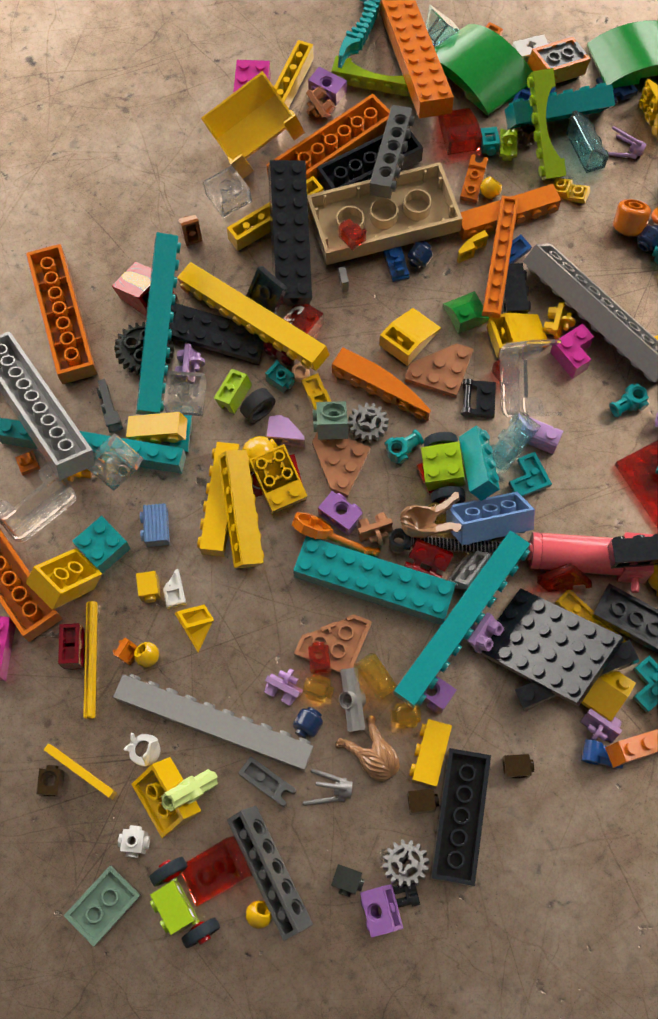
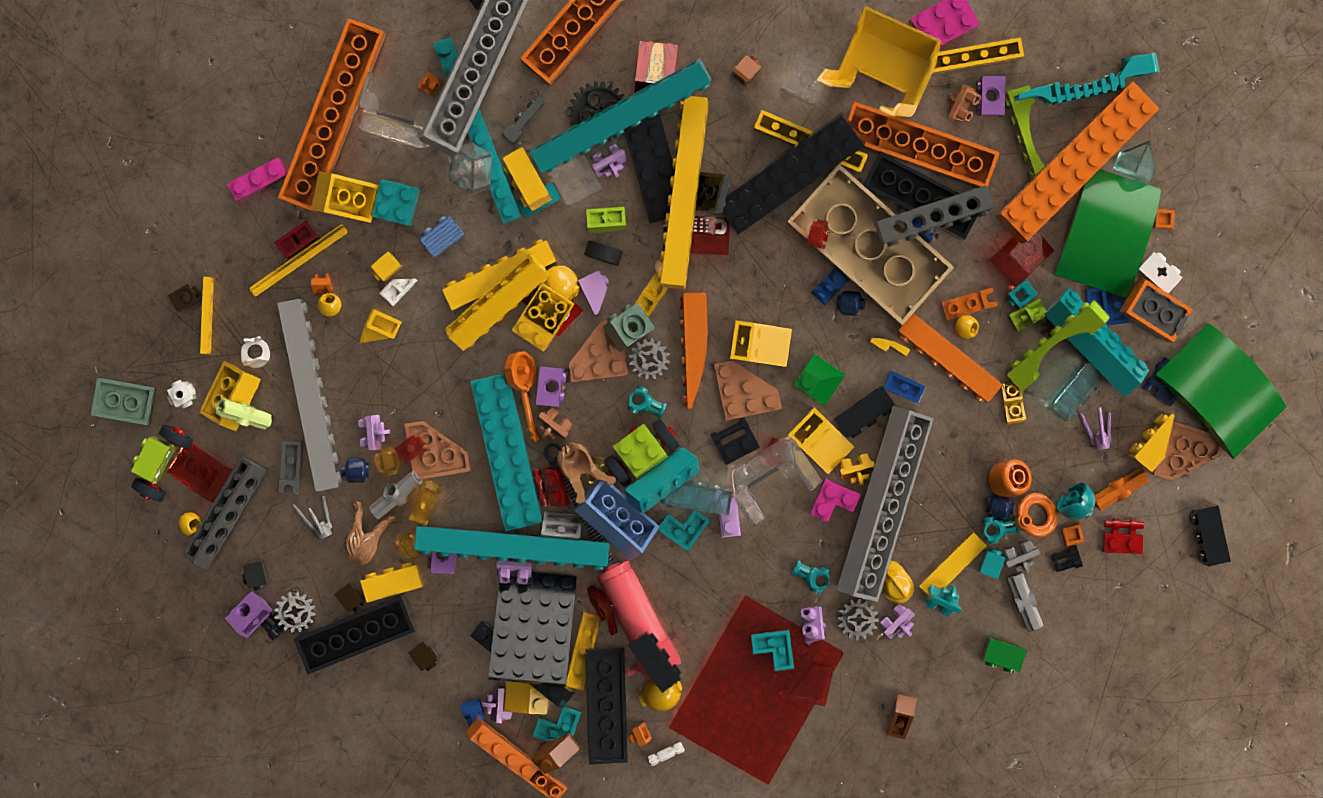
camera: 55 degrees right, 20 degrees up
teal brick [265,360,295,394] -> none
light grey tile [338,267,349,292] -> none
orange tile [482,195,519,318] -> none

